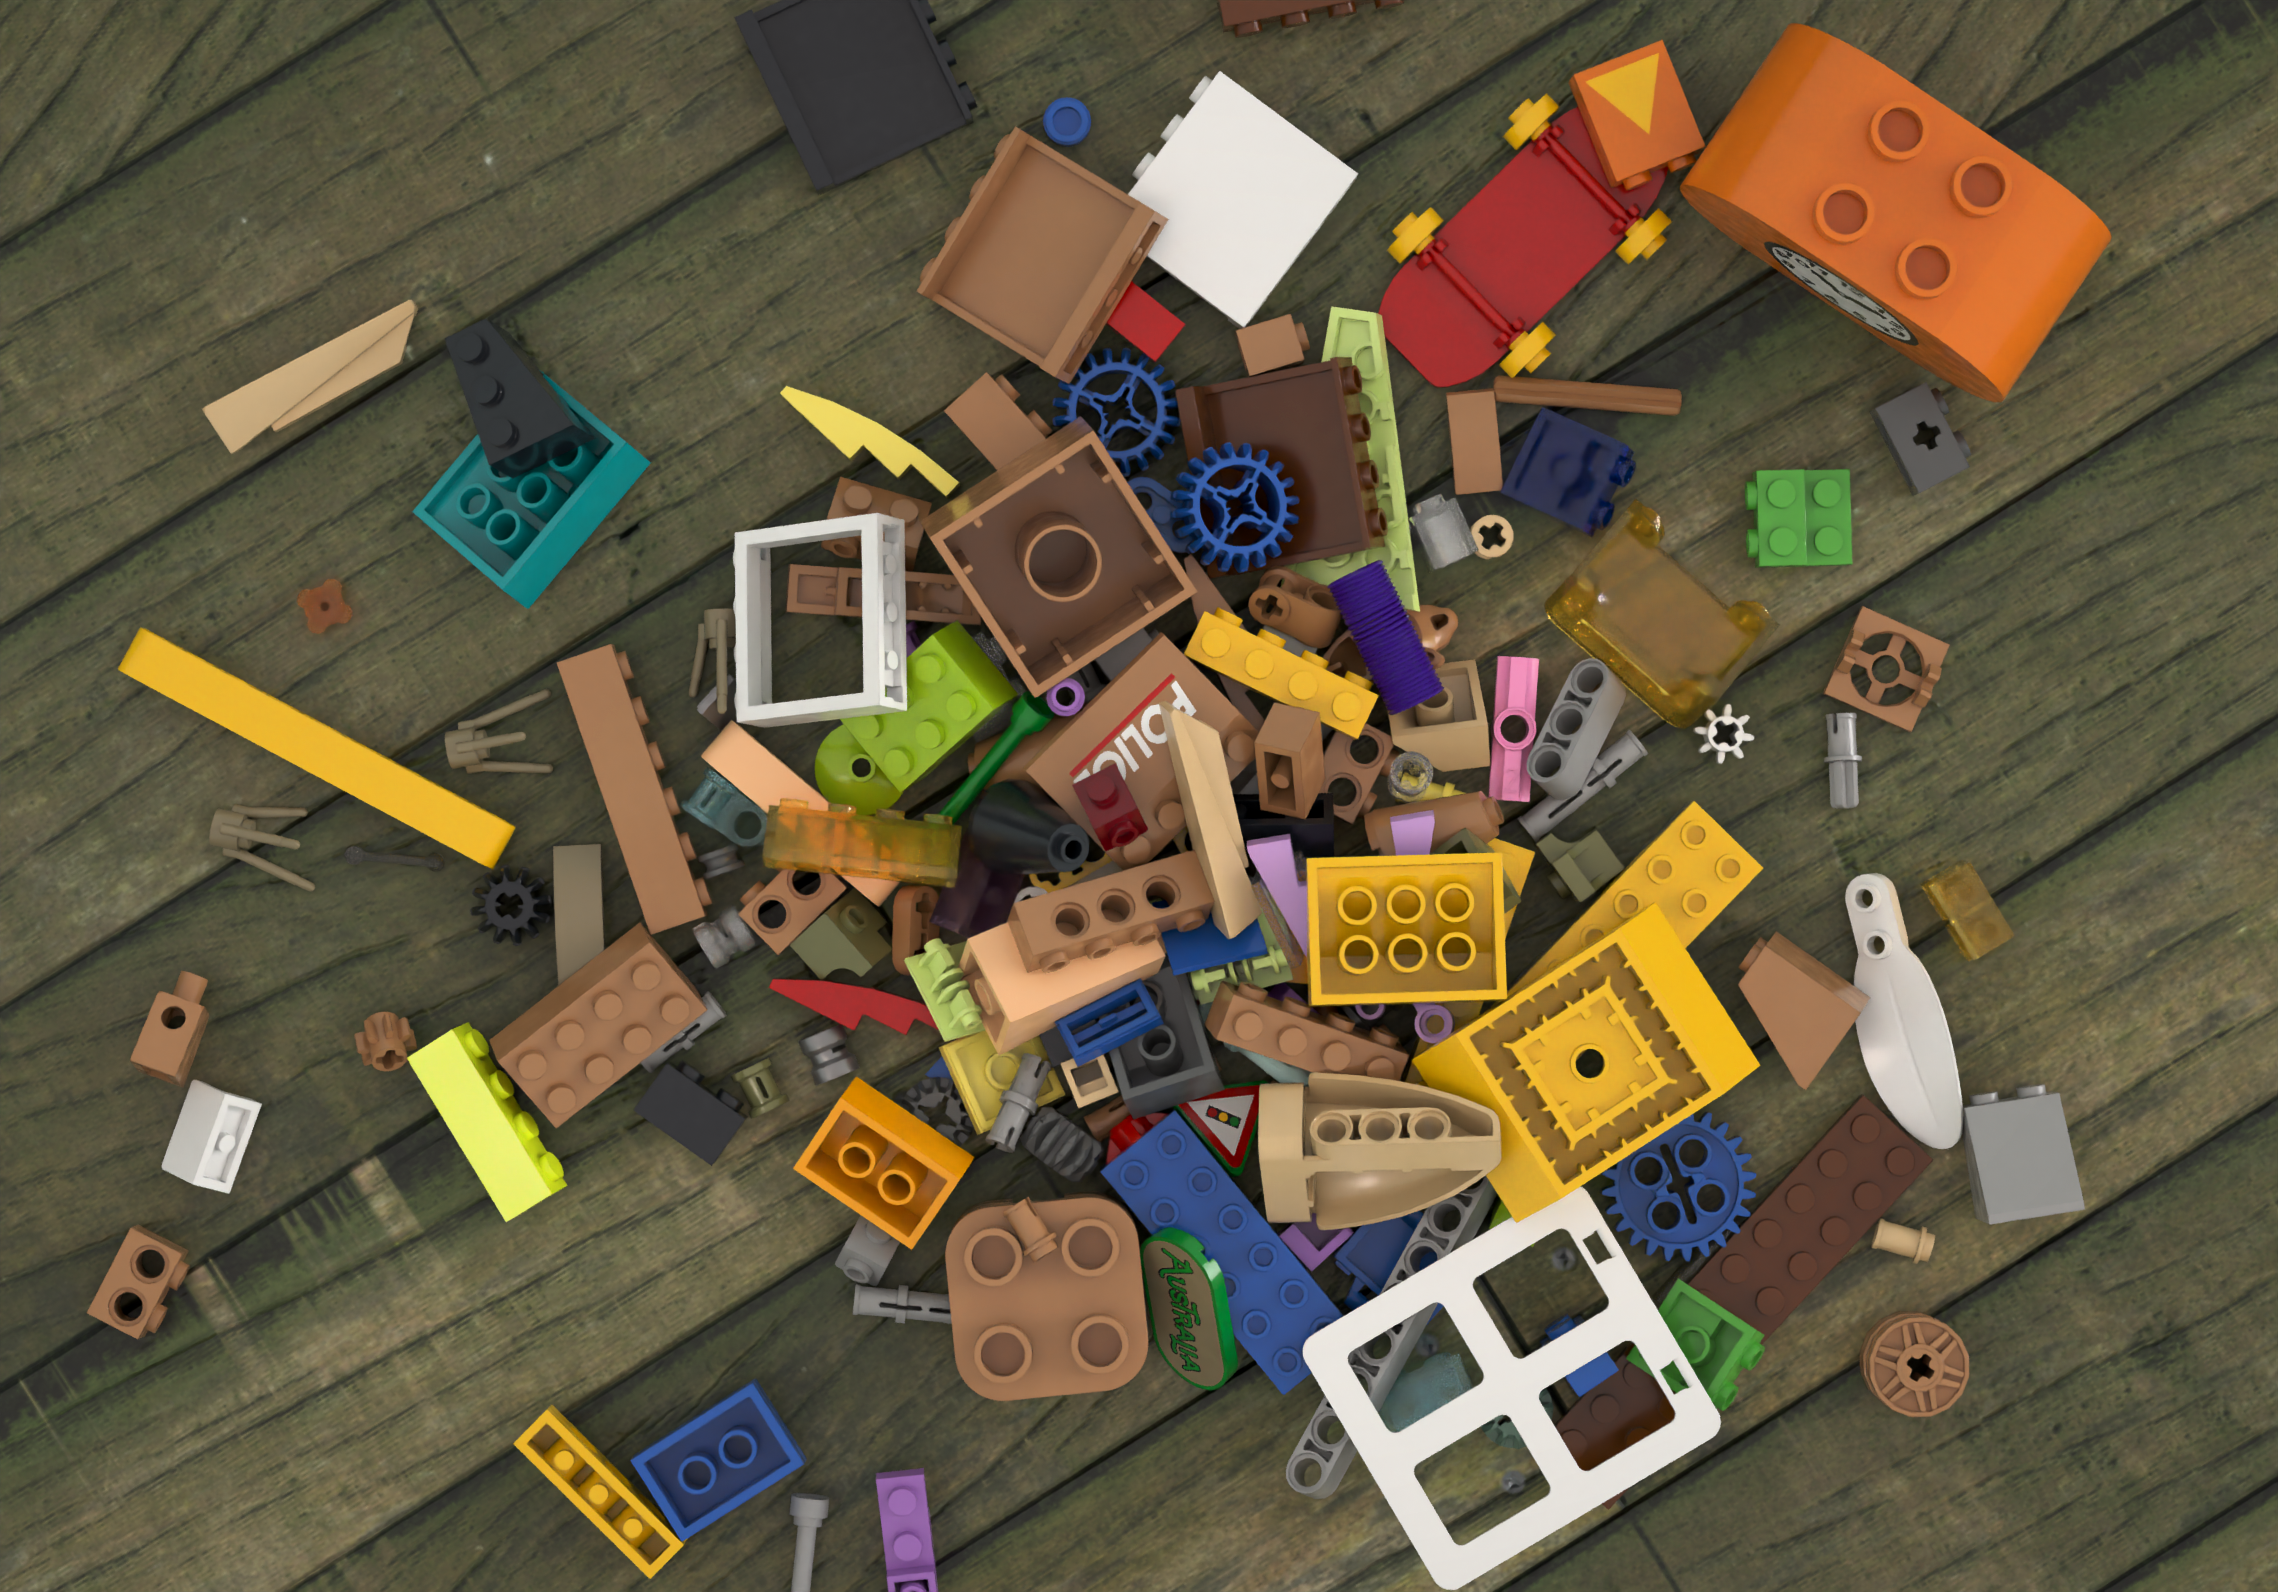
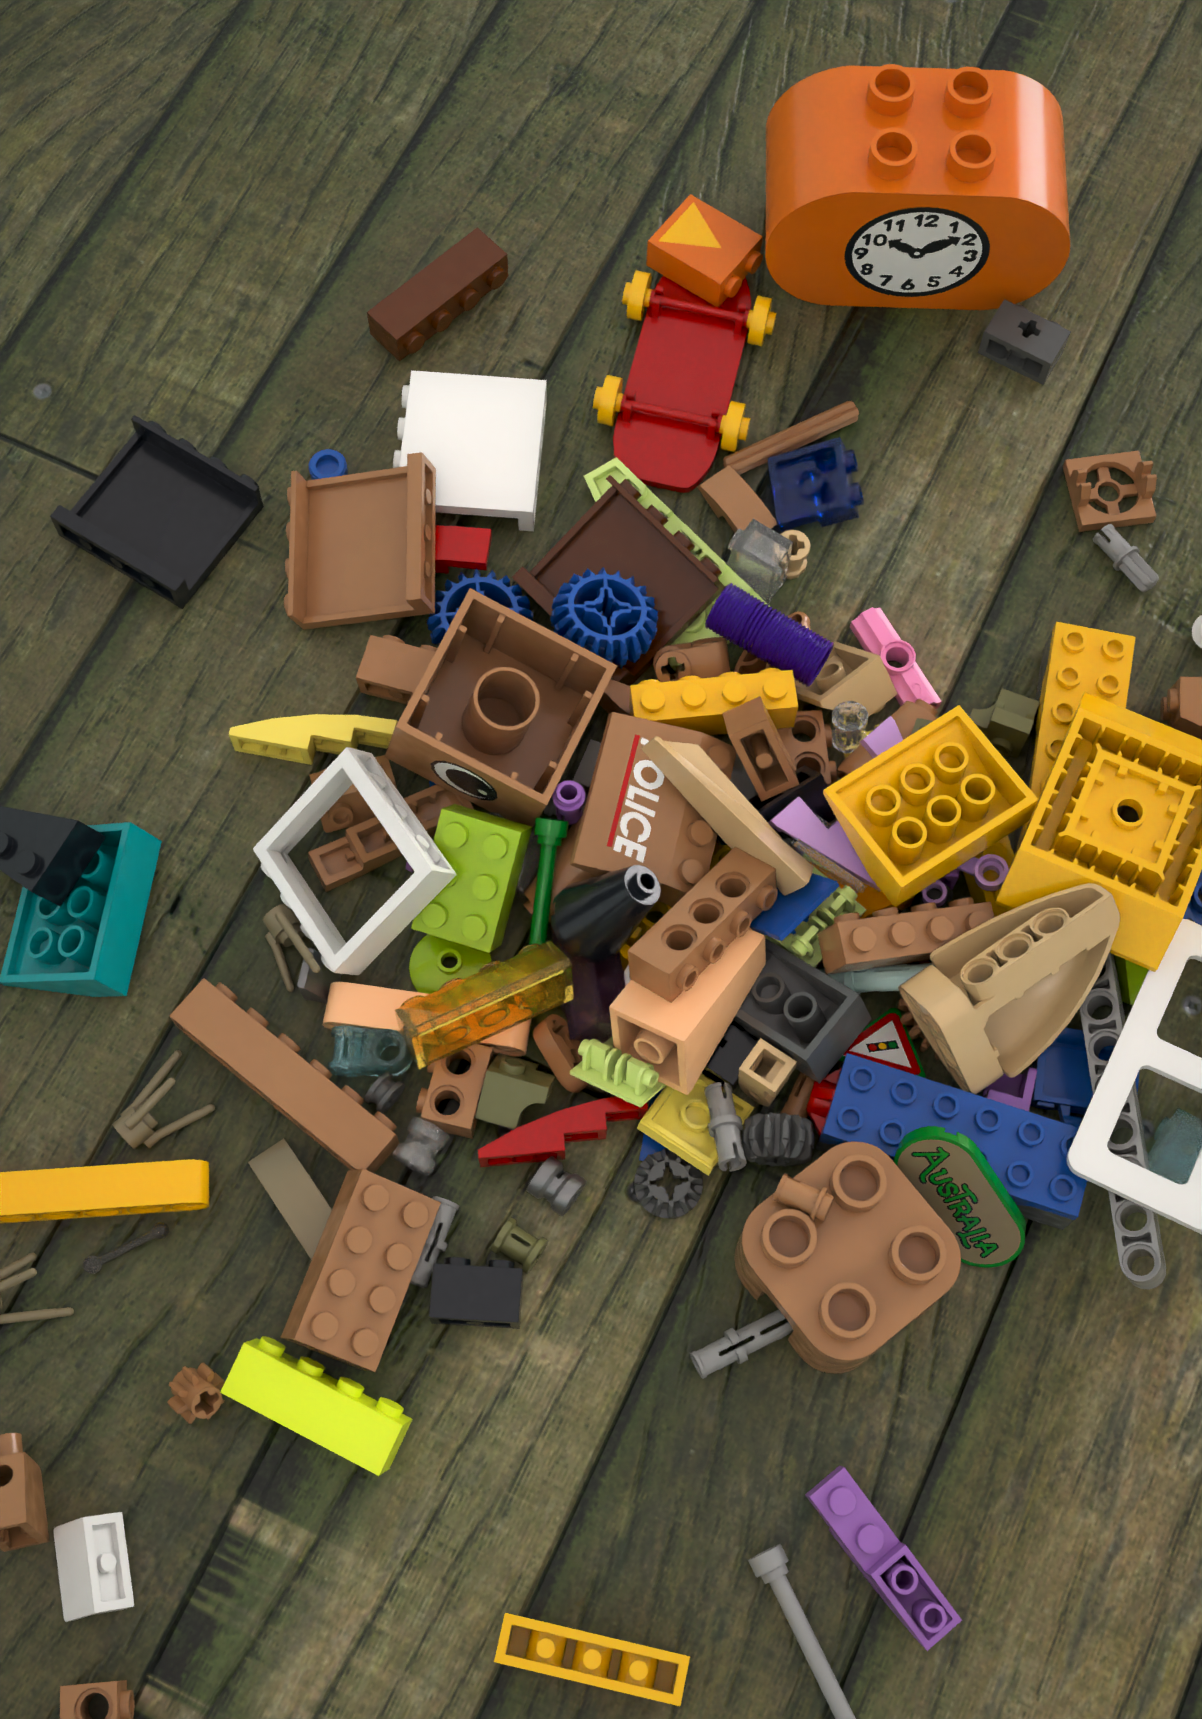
camera: 25 degrees left, 20 degrees down
black gear [470,865,553,946] -> none
blue brick [630,1378,807,1541] -> none
light orange brick [793,1076,975,1250] -> none
light grey bracket [835,1215,900,1286] -> none
blue tile [1055,978,1164,1067] -> none
dark red bracket [1072,763,1148,851] -> none
medium nougat brick [1235,314,1310,377] -> none
light grey pin [1517,730,1648,842] -> none
light grey beam [1526,658,1626,800] -> none
clear yellow windscreen [1544,499,1780,729] -> none
white gear [1693,704,1754,764] -> none
bright green plate [1745,469,1853,568] -> none

